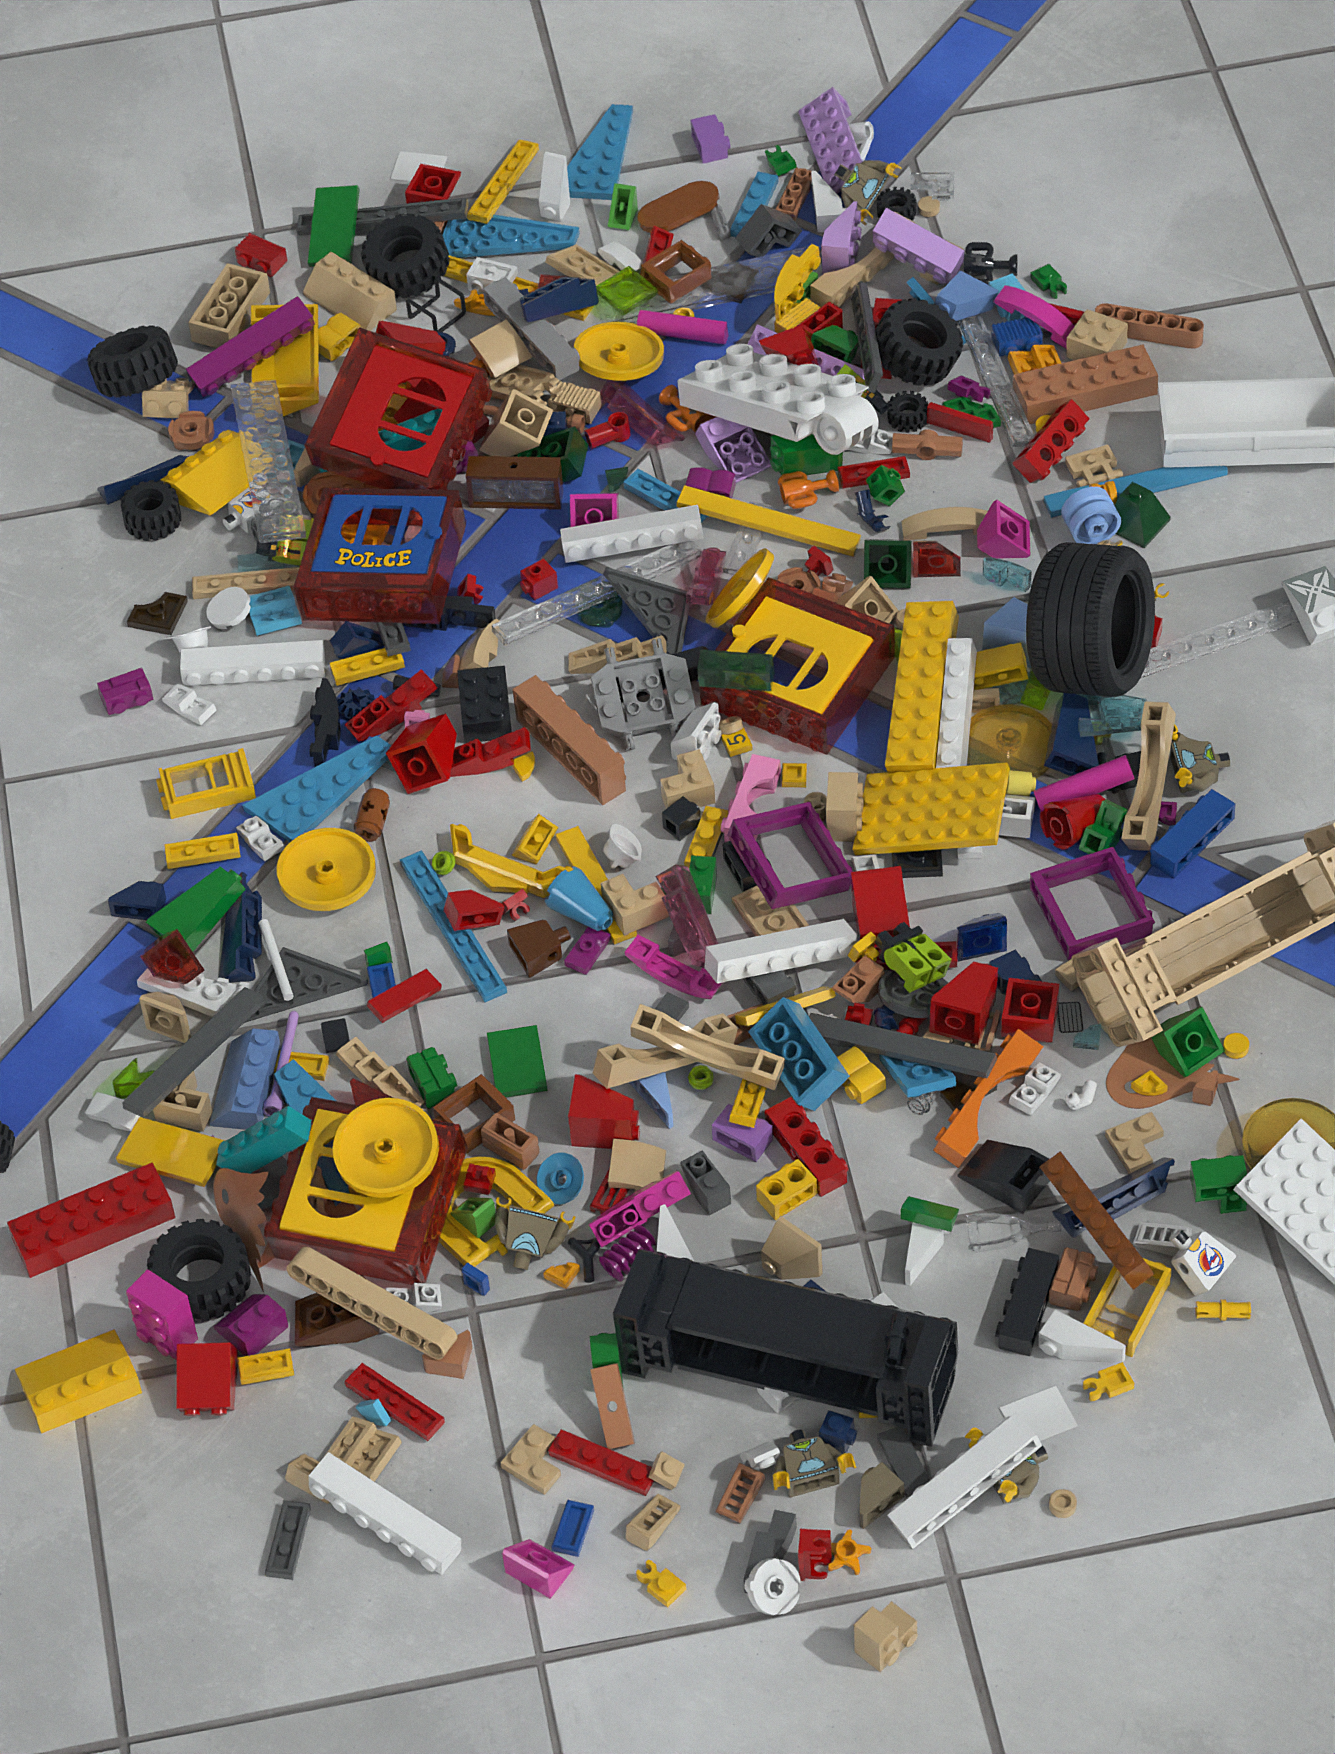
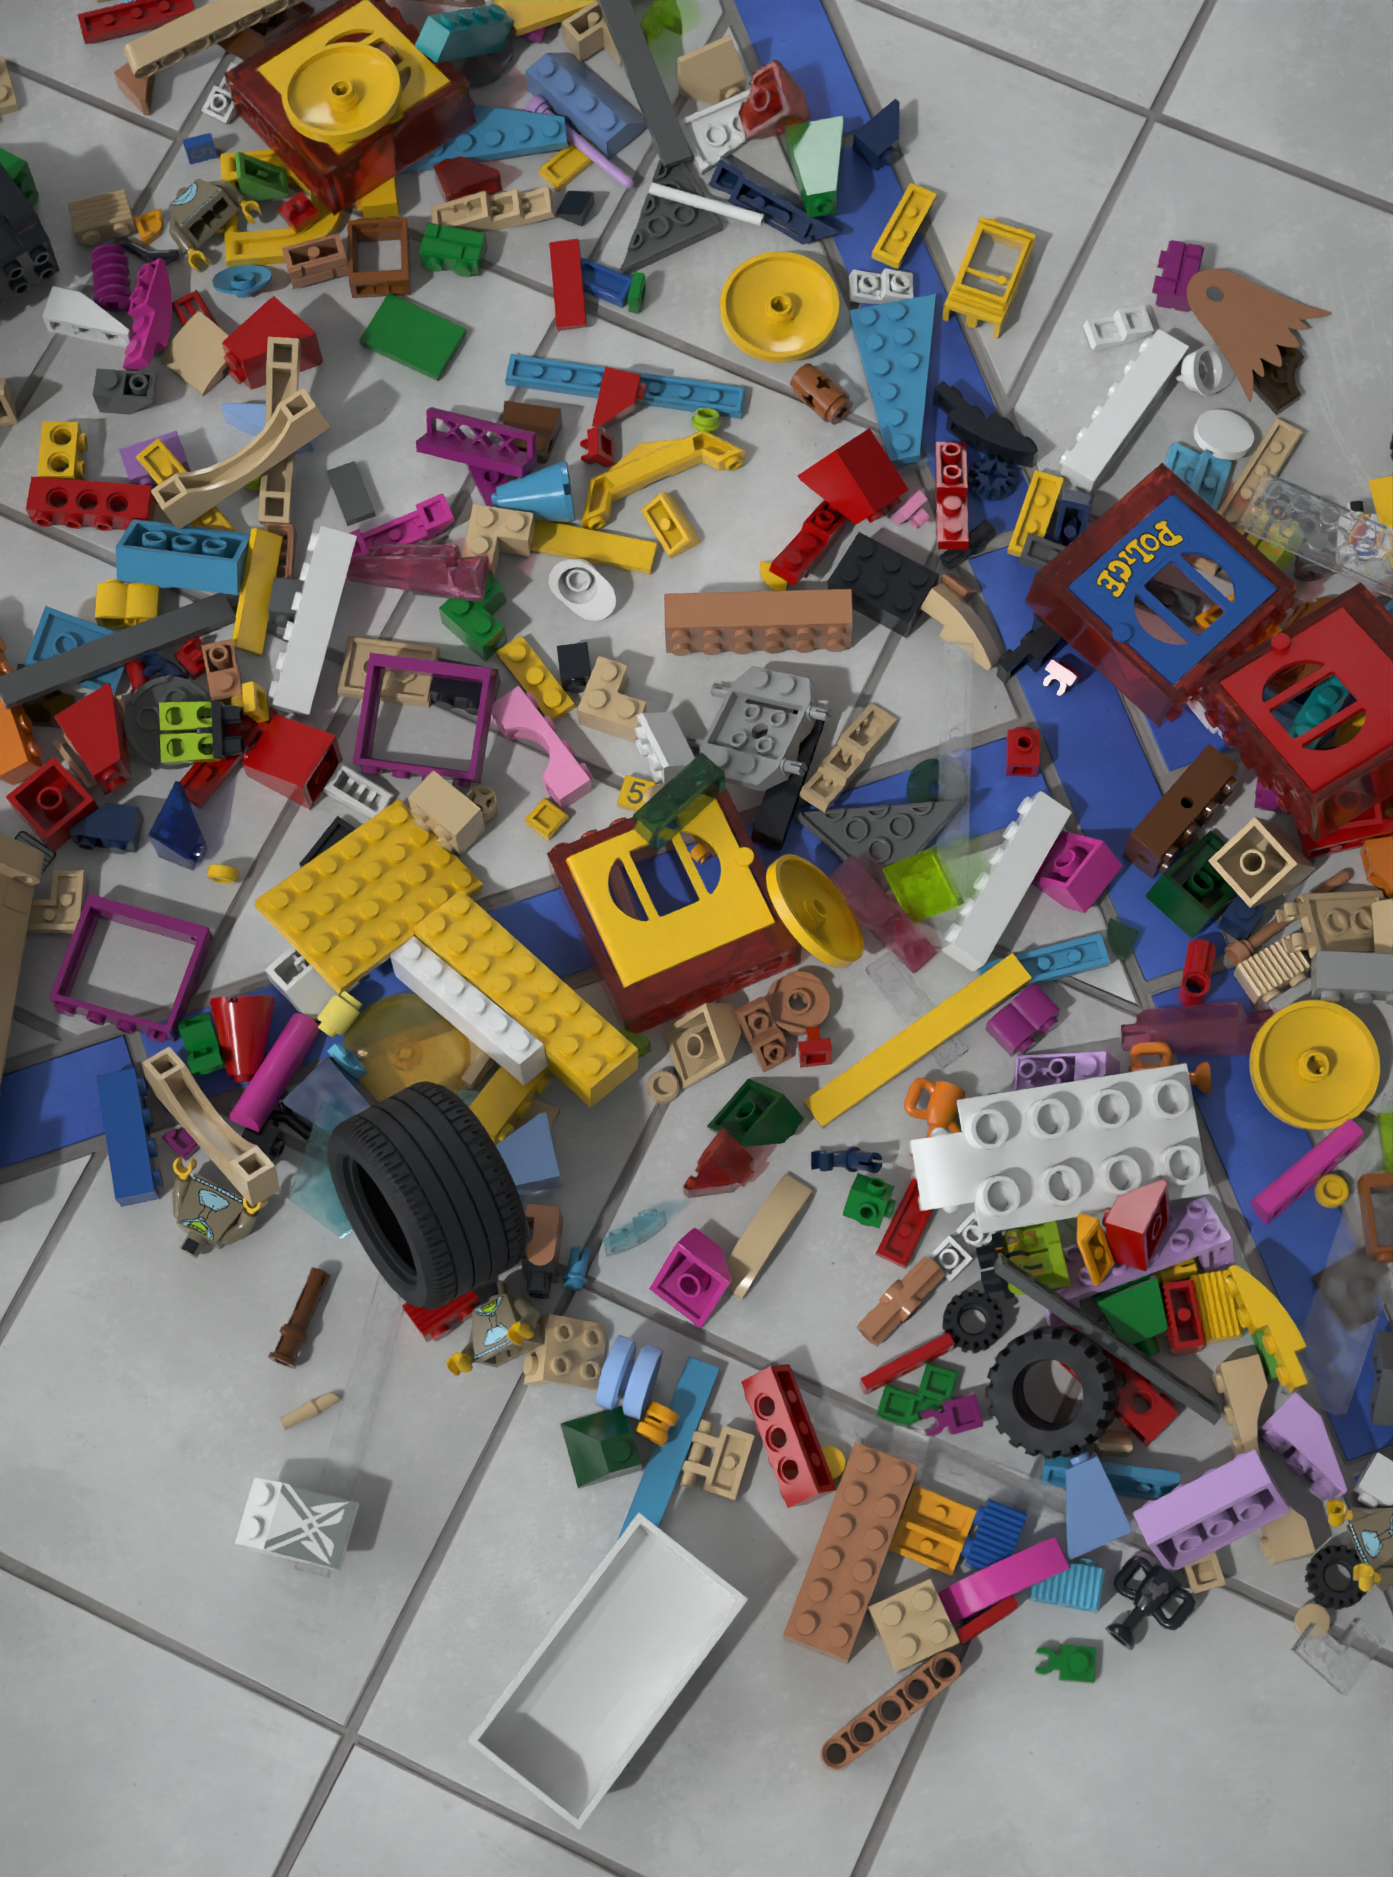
camera: 125 degrees right, 20 degrees up
none -> tan brick [67,188,136,246]
none -> yellow tile [207,864,240,884]
none -> reddish brown pin [268,1267,331,1369]
none -> tan piece [280,1392,342,1430]
none -> medium azure tile [327,1043,368,1080]
none -> magenta fence [416,407,537,478]
none -> clear neon green tile [882,845,965,925]
none -> light orange slope [1077,1213,1115,1287]
none -> nougat piece [1187,268,1332,402]

